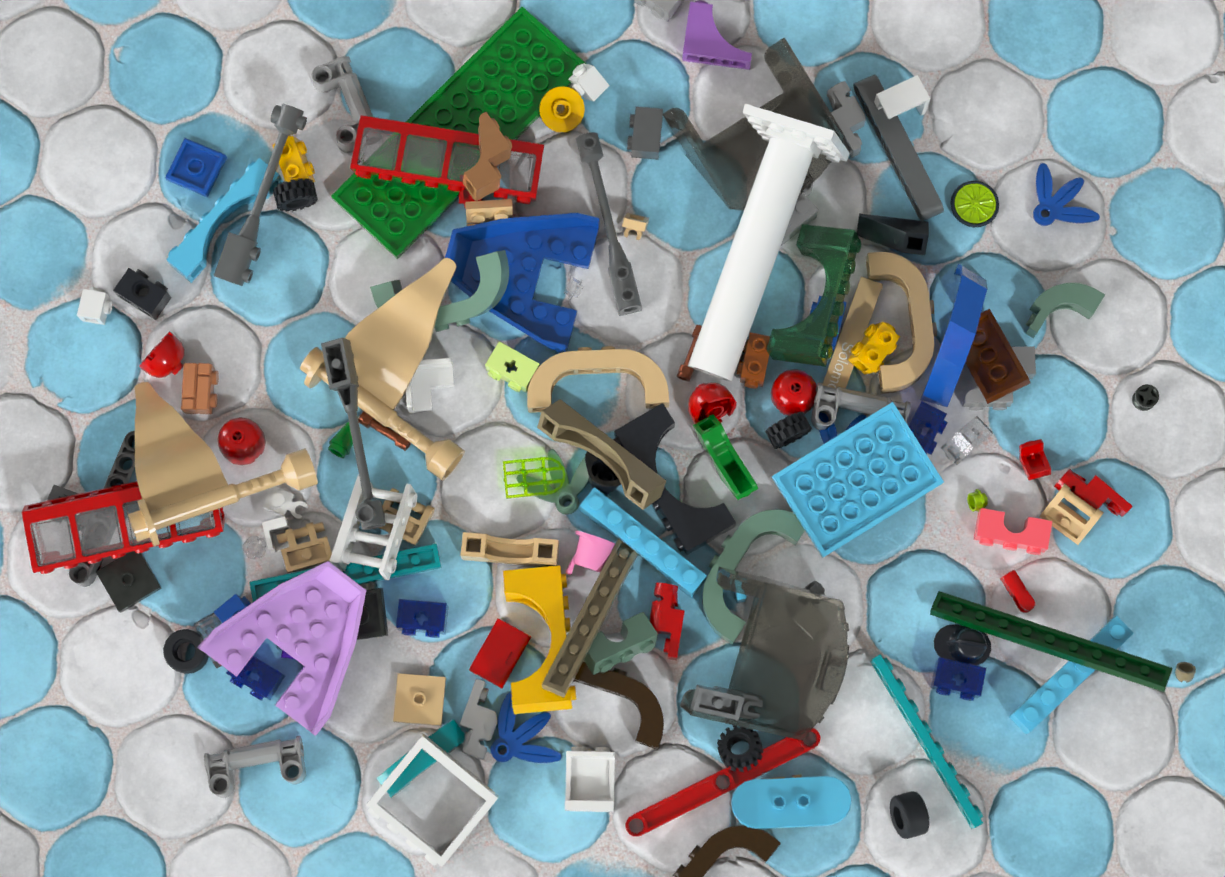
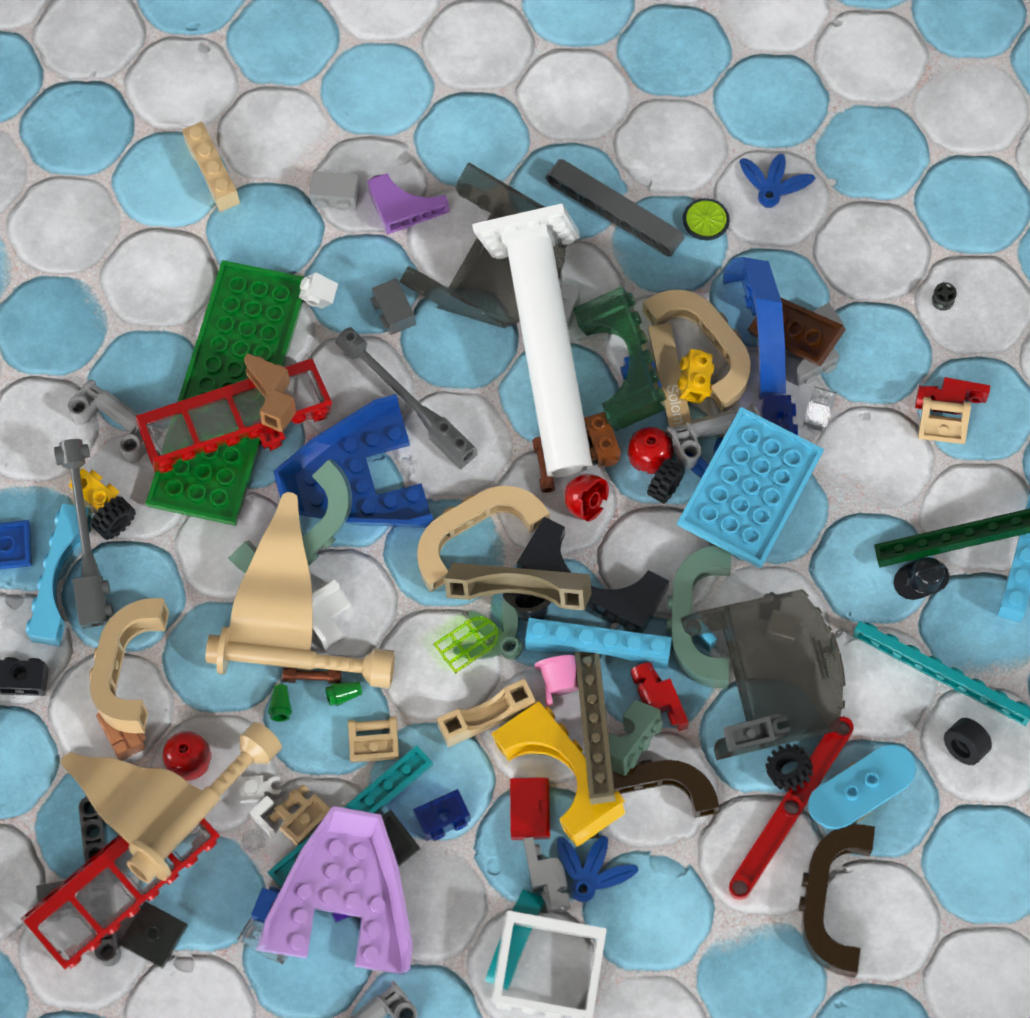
camera: 30 degrees left, 10 degrees down
red cylinder [139,331,184,378] -> none
black tyre [163,629,209,674] -> none
clear blue brick [226,656,285,701] -> none
dark grey bar [321,337,386,530] -> none
white fence [330,474,417,580] -> none
tan plate [393,673,446,726] -> none
tan plate [465,199,513,226] -> none
yellowish green brick [485,341,540,393] -> none
yellow dish [539,86,585,132] -> none
white panel [565,747,615,812] -> none
tan tile [622,213,649,240] -> none
green arch [693,414,758,500] -> none
light grey plate [826,81,866,159] -> none
black slope [856,213,929,255] -> none
white panel [874,75,930,119] -> none
clear blue brick [931,657,986,701] -> none
lime plate [967,489,988,512] -> none
coral arch [974,508,1052,555] -> none
red bar [1000,569,1035,613] -> none
red bracket [1019,439,1051,480] -> none
sand green arch [1026,283,1105,338] -> none
none -> tan arch [89,598,169,733]
none -> green cone [325,681,362,707]

